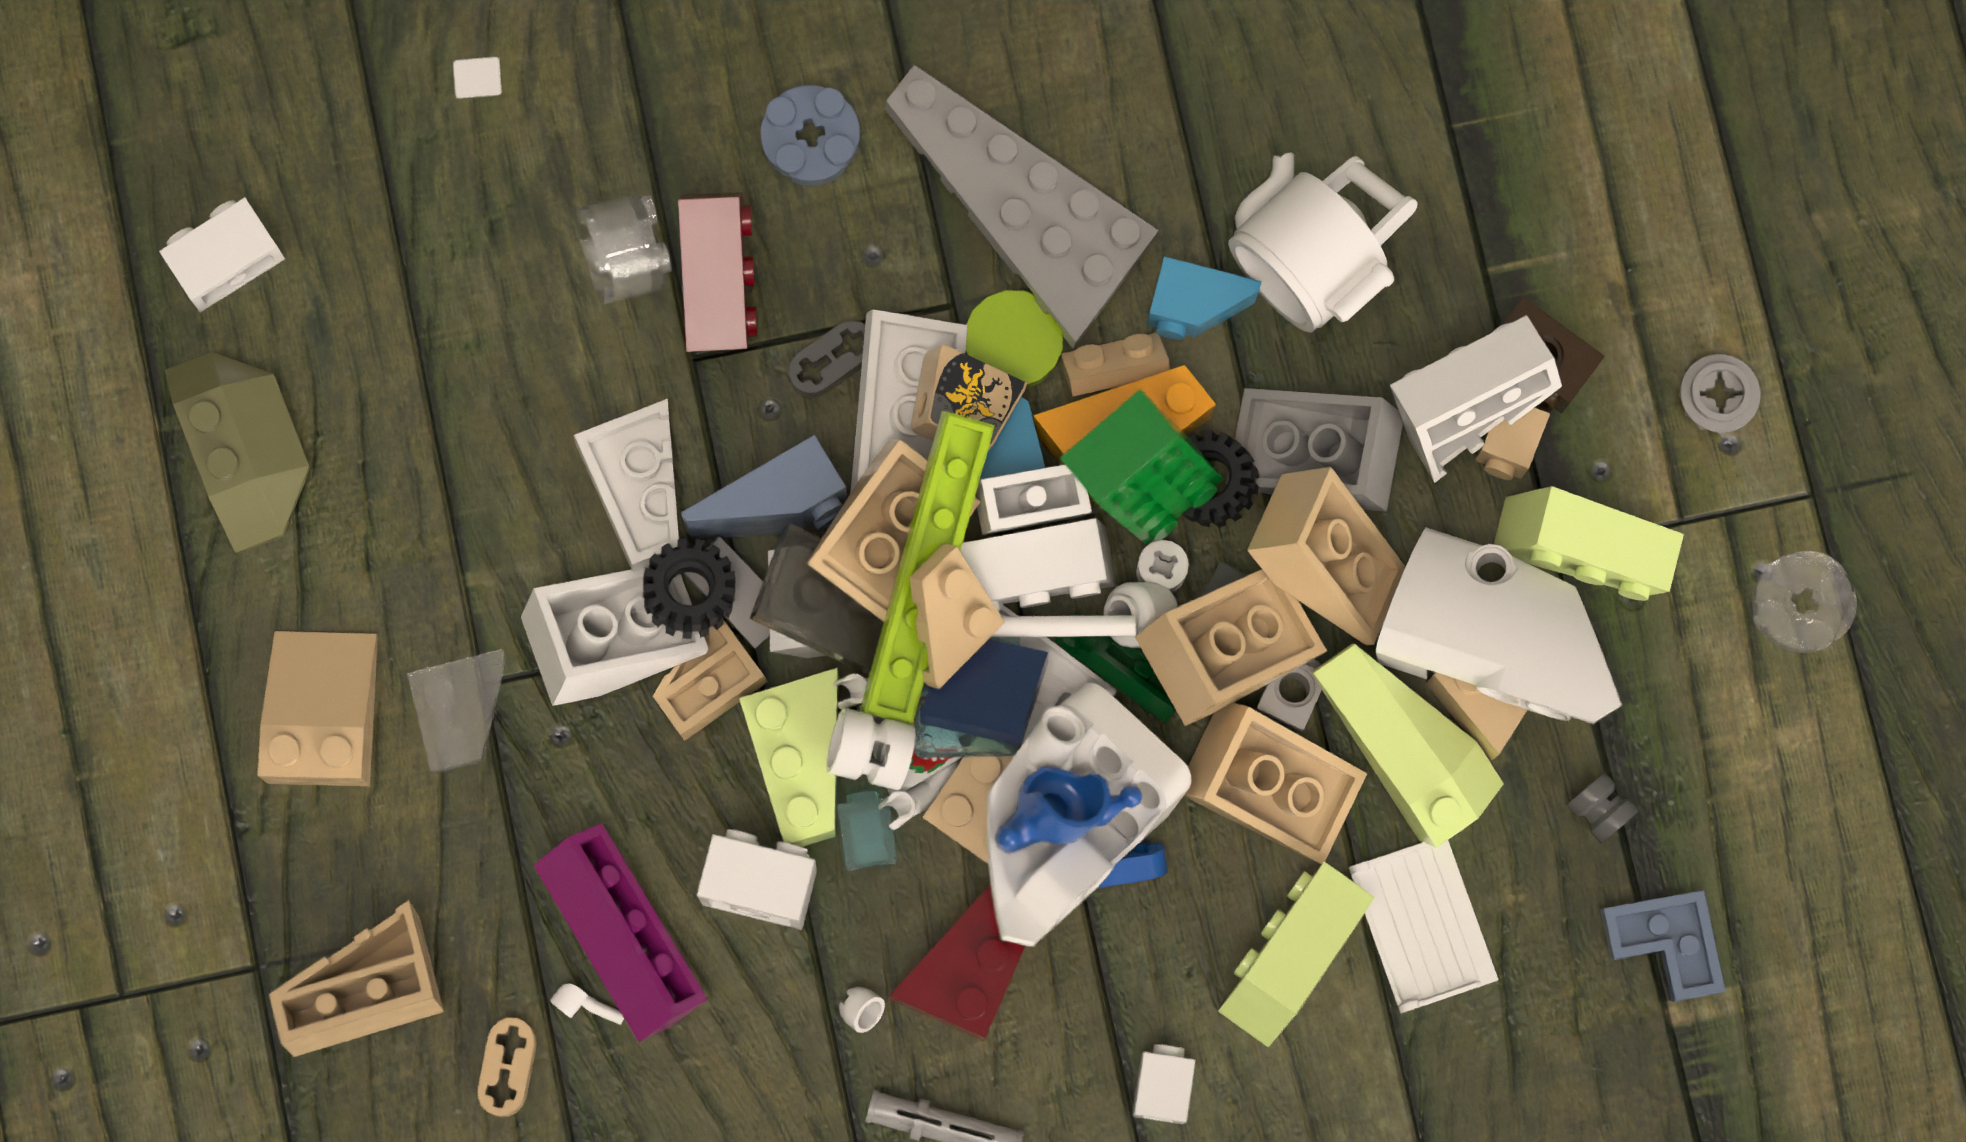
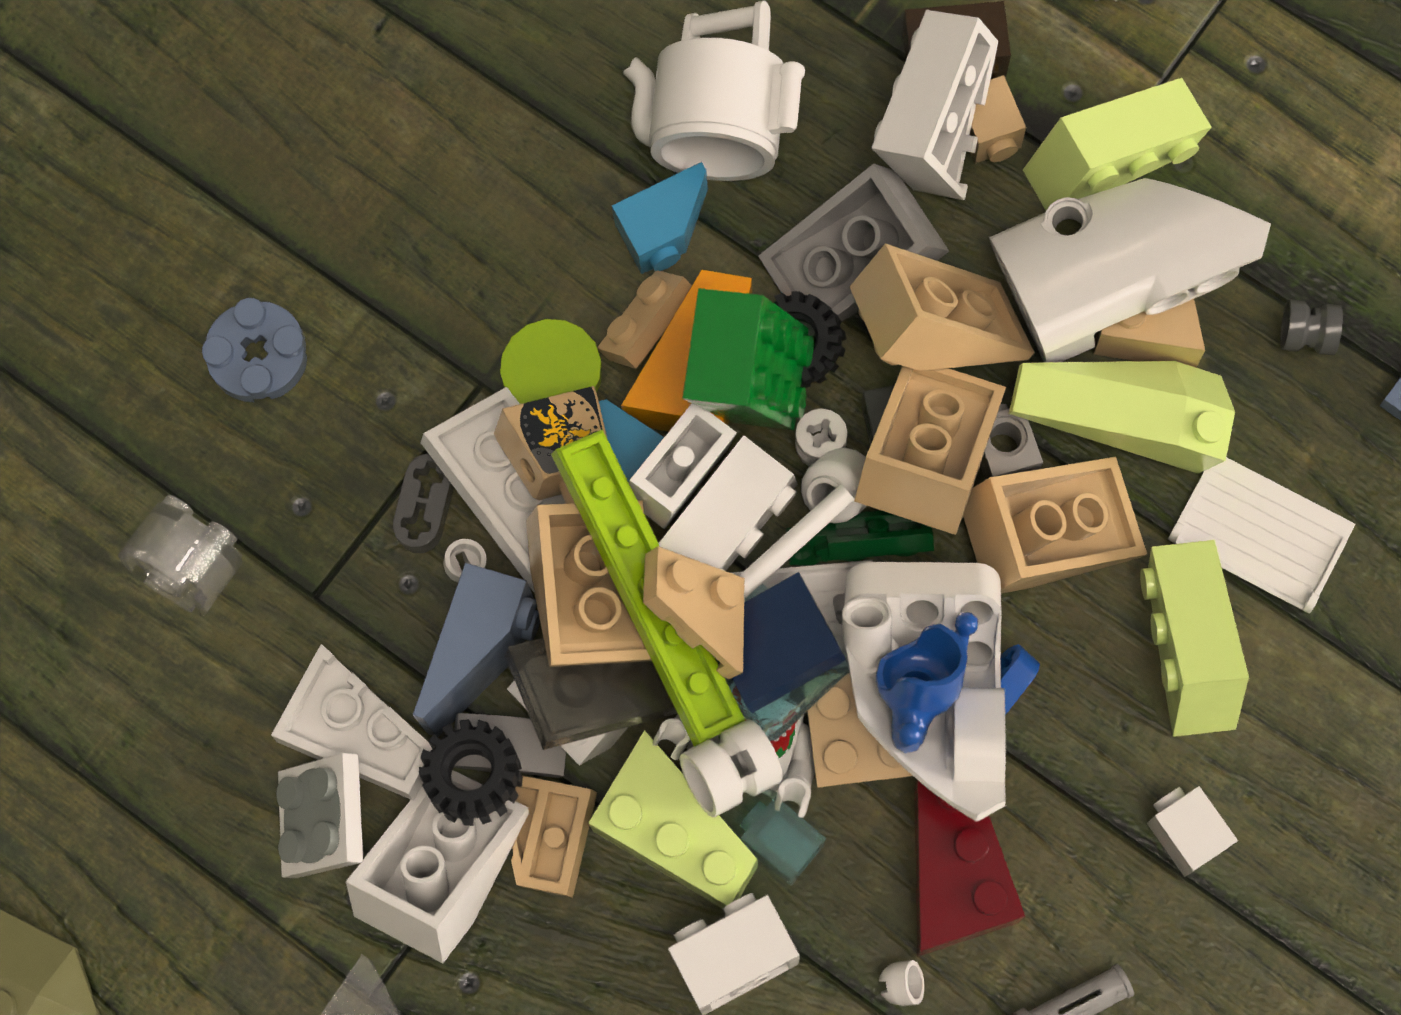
camera: 30 degrees left, 5 degrees down
wedge [678,192,757,352] -> none
light grey wing [884,65,1159,349] -> none
clear plate [1752,550,1857,653] -> none
none -> piece [276,753,363,878]
none -> white hinge [443,539,486,583]

